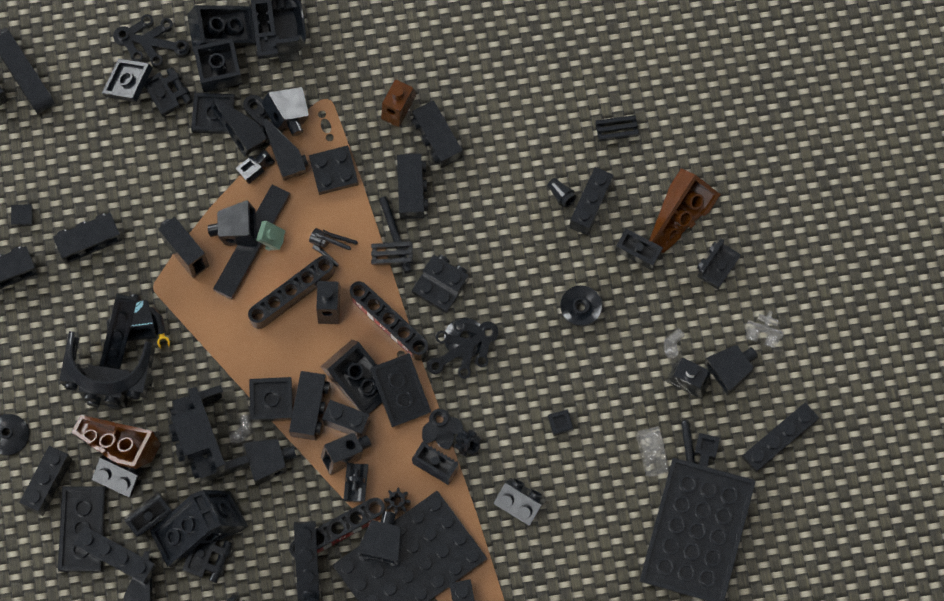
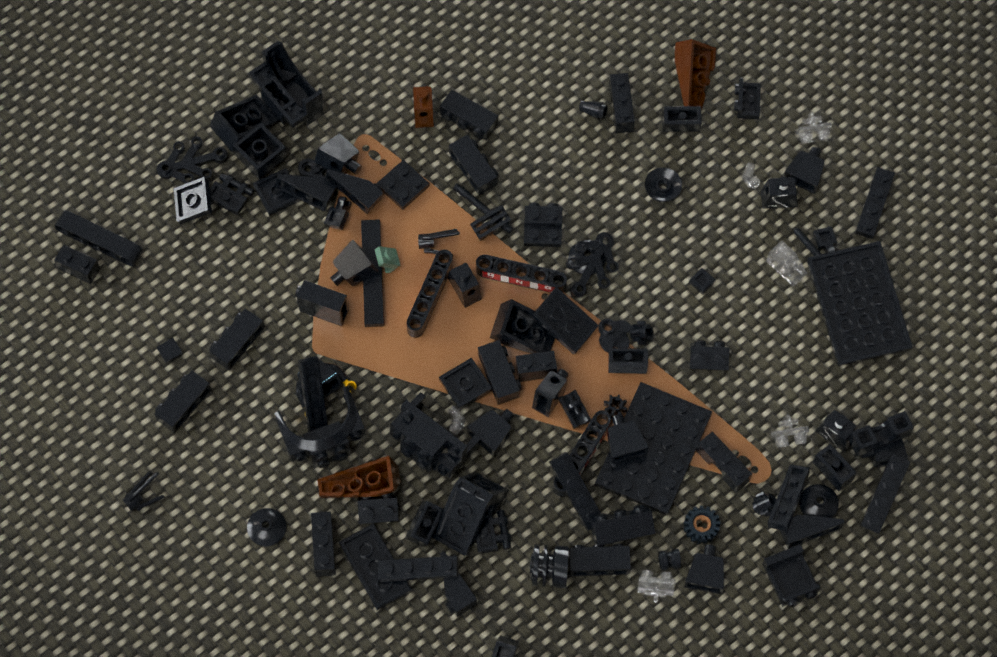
camera: 30 degrees left, 5 degrees down
black tile [595,115,639,142] -> none

